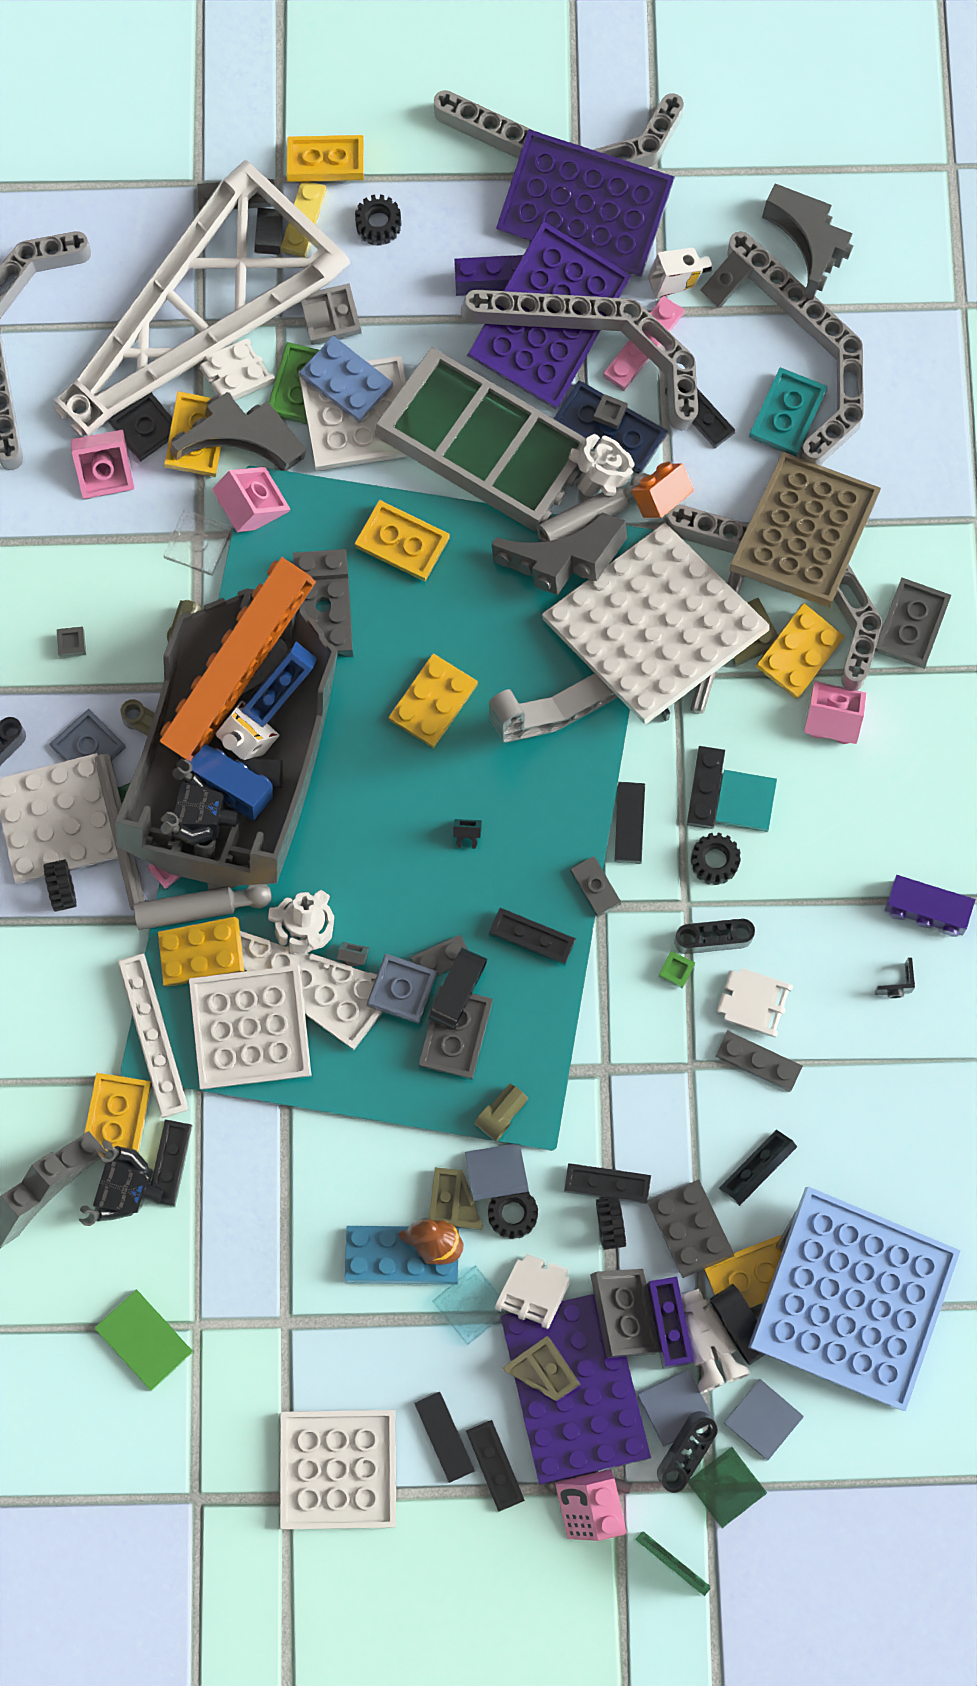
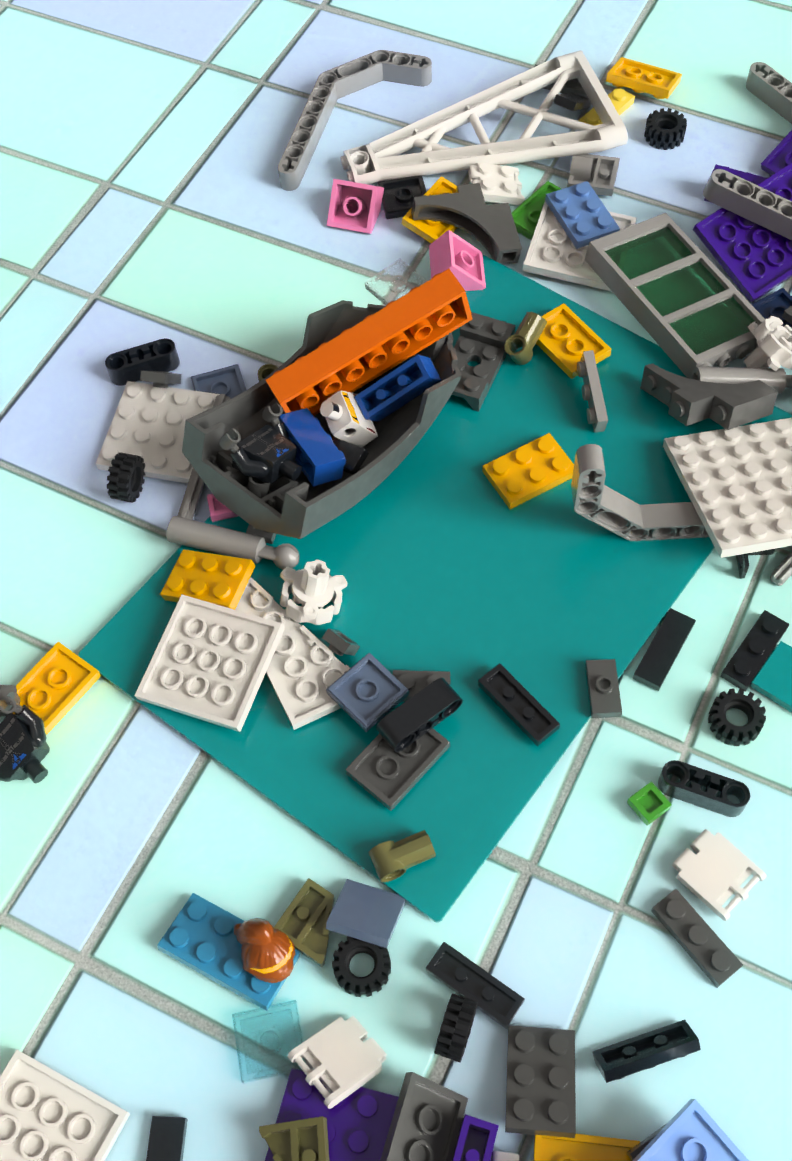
camera: 30 degrees right, 15 degrees down
dark grey plate [56,626,86,658] -> none
white tile [117,953,189,1119] -> none
black tile [147,1119,193,1208] -> none
black tile [453,819,482,849] -> none
none -> dark grey plate [140,371,181,388]
none -> olive piece [504,311,547,365]
none -> light grey plate [577,350,608,433]

